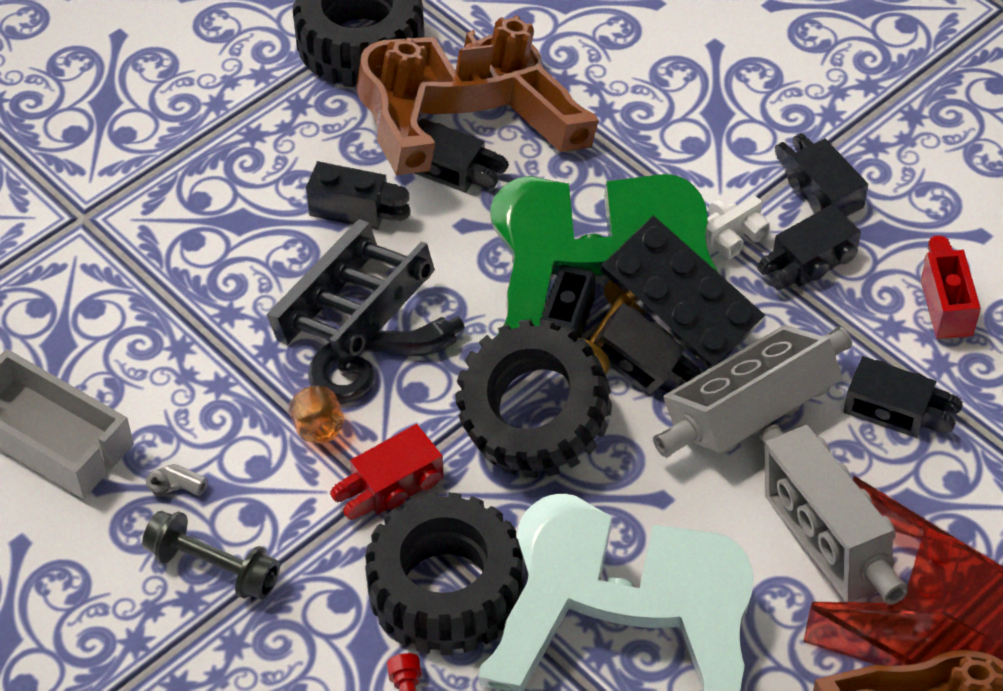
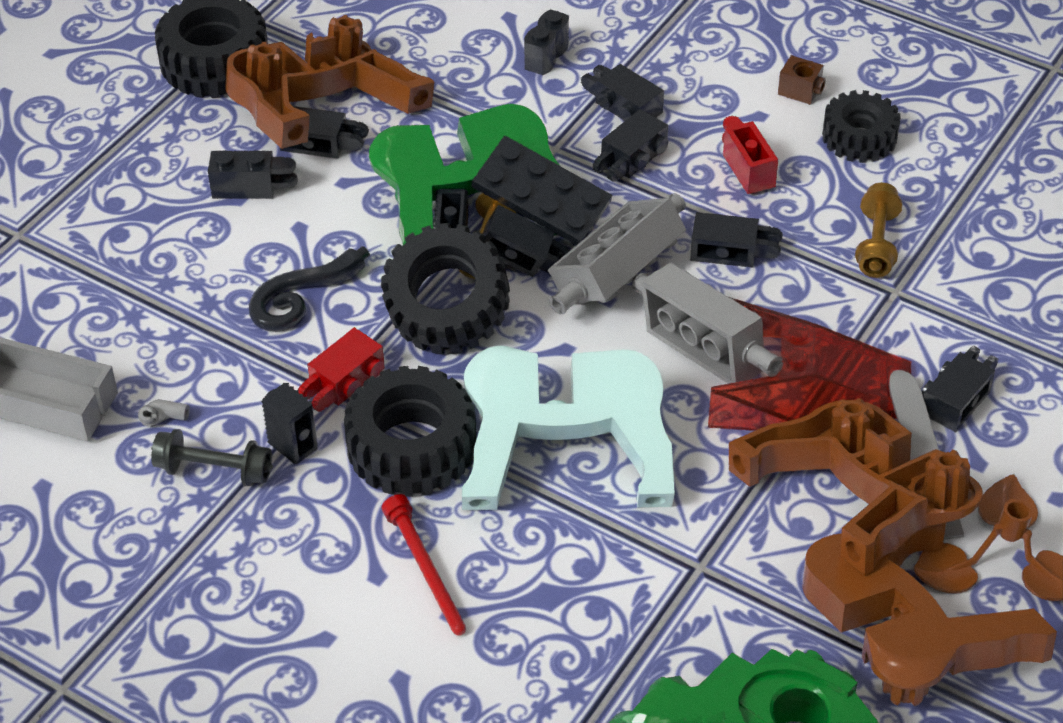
camera: 15 degrees left, 5 degrees down
black fence [267,219,435,368] -> none
clear orange head [288,386,345,444] -> none
white hips [706,195,770,260] -> none
none -> black brick [261,383,318,464]
none -> black brick [524,9,569,75]

